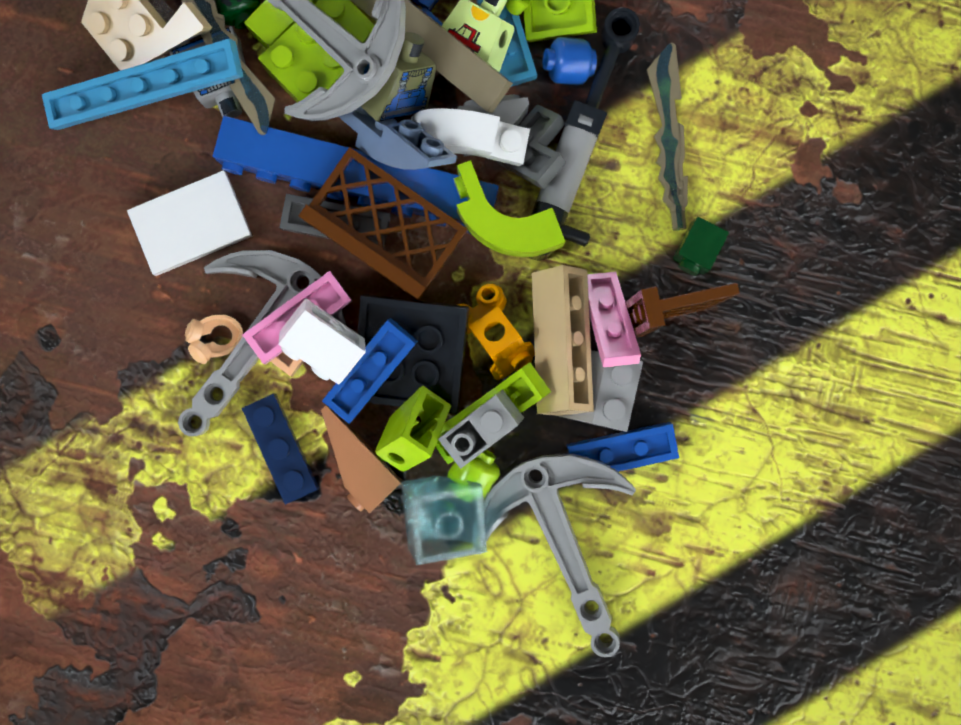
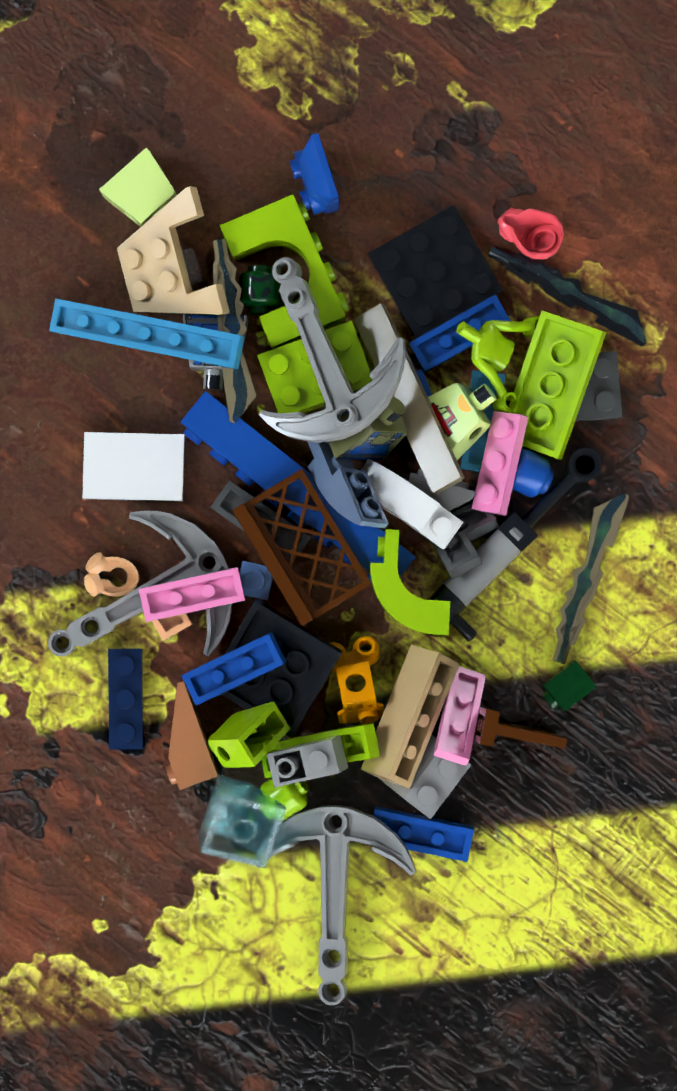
camera: 25 degrees right, 0 degrees up
white brick [278,298,366,384] -> none
none -> medium blue plate [240,561,273,601]
none -> bright pink plate [471,411,528,516]

